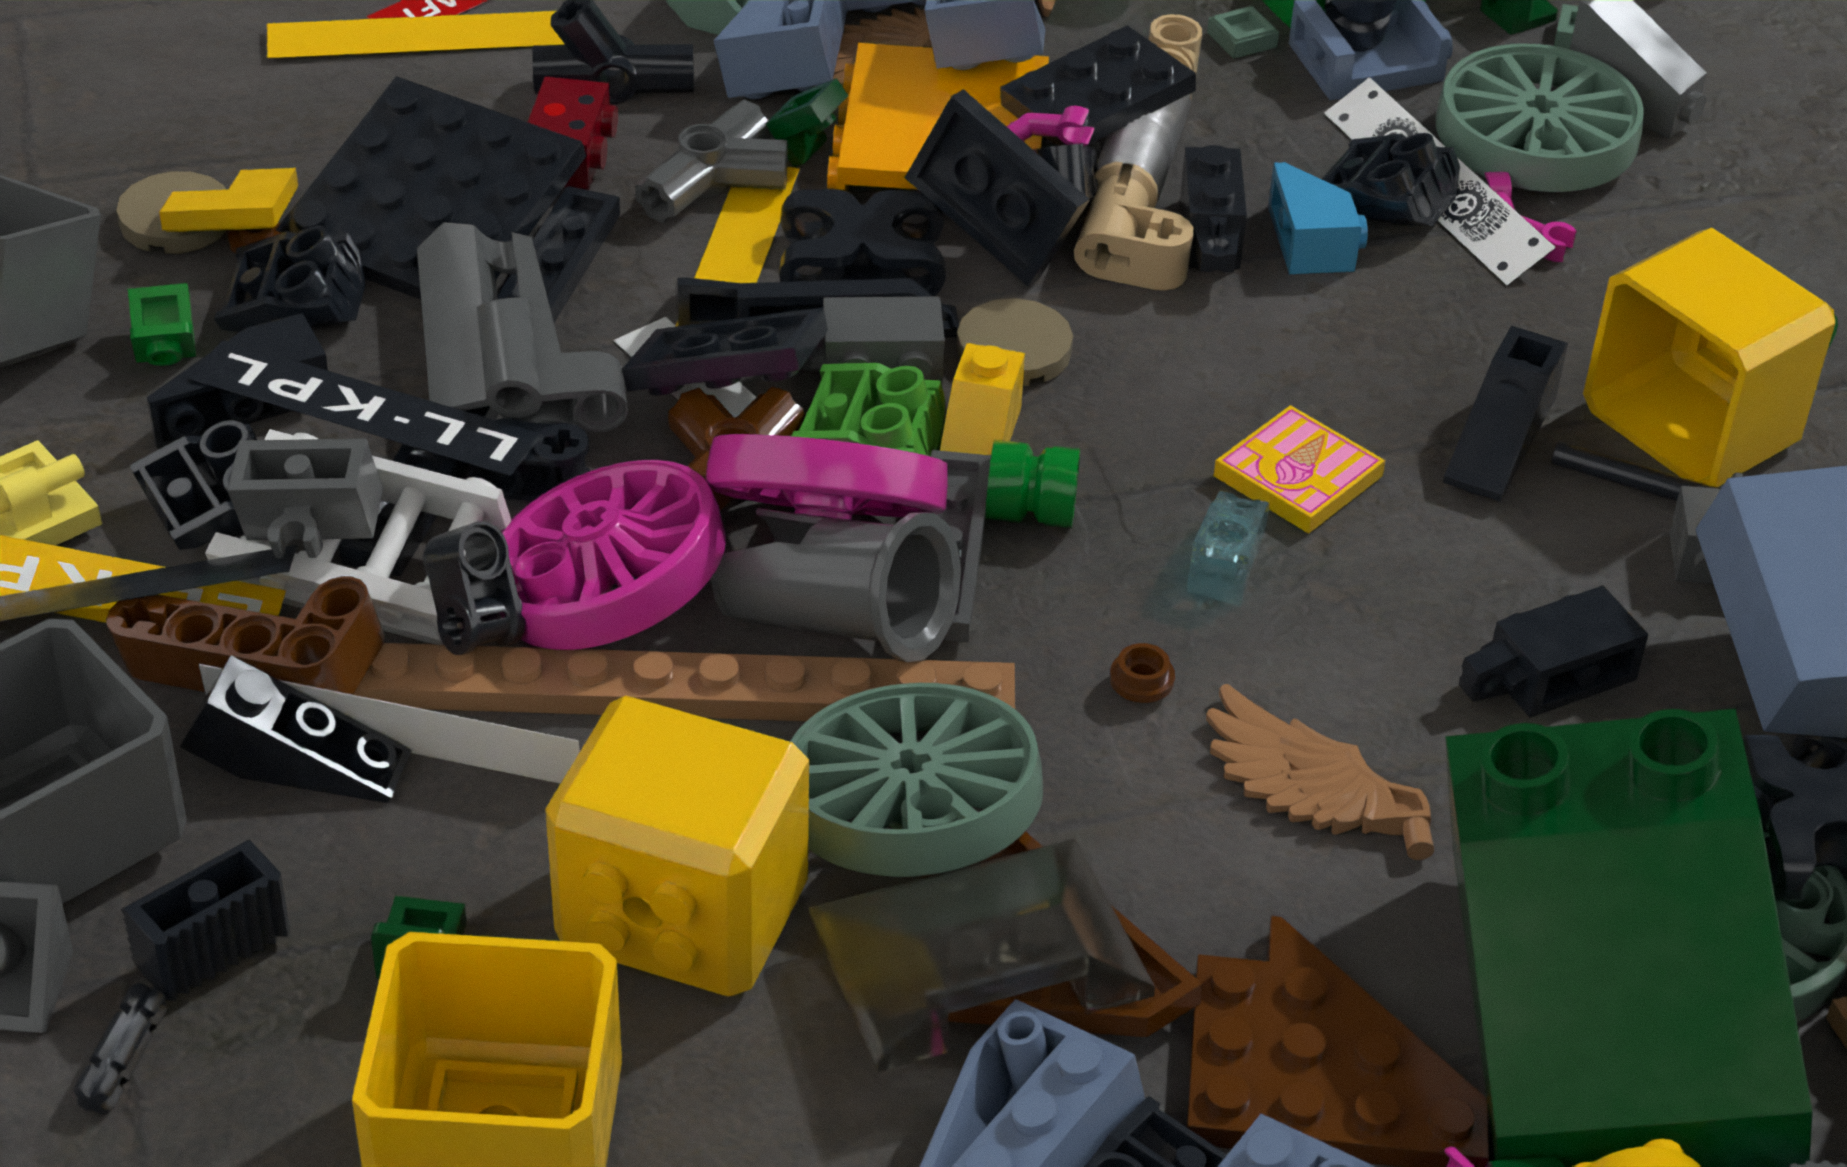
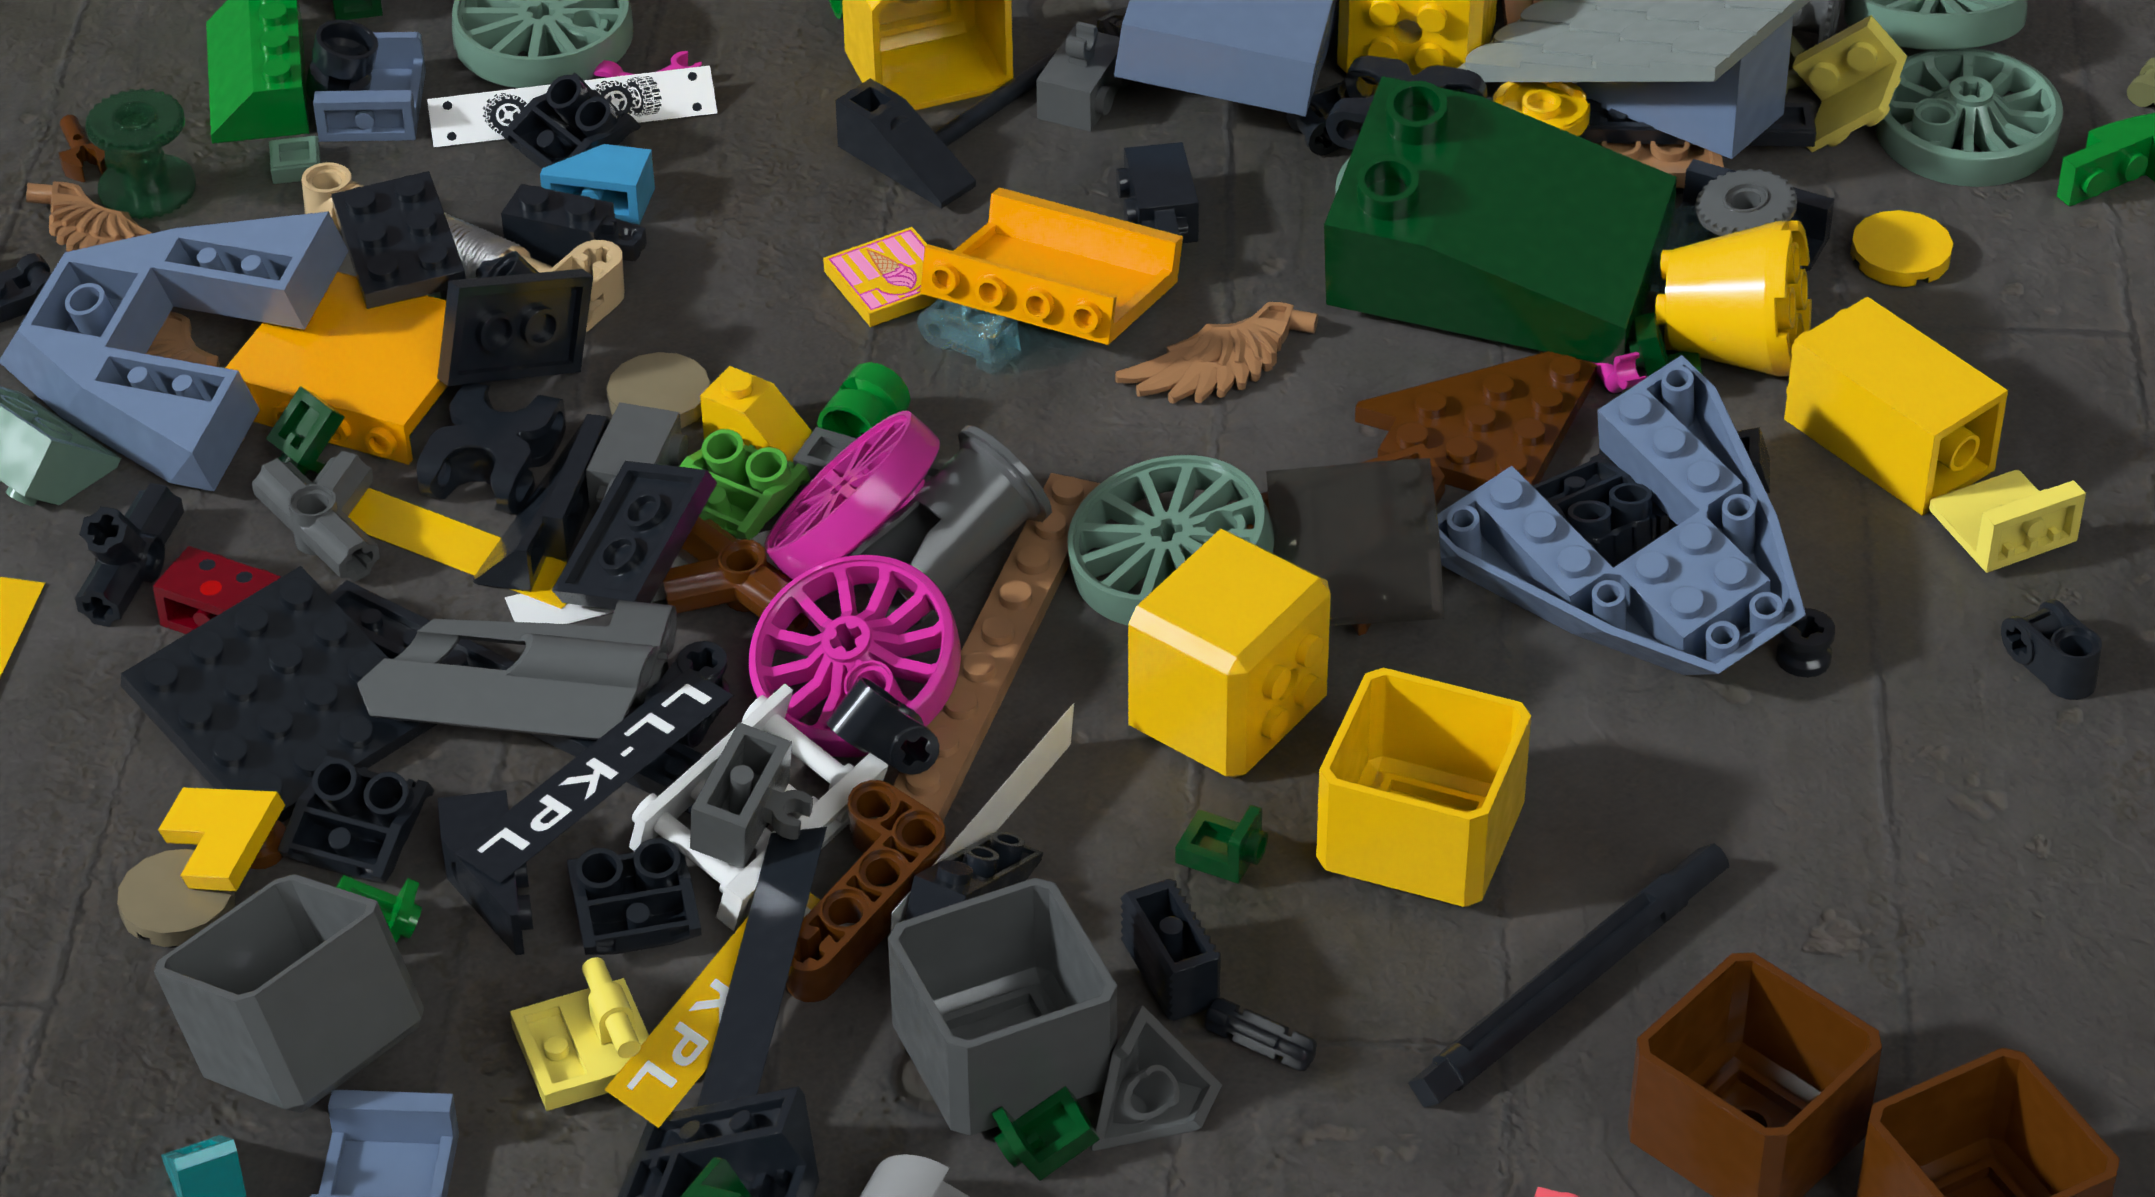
camera: 70 degrees left, 0 degrees up
dark pink arm [1006,106,1095,147] -> none
reddish brown plate [1109,643,1175,703] -> none
none -> light orange panel [920,187,1183,345]

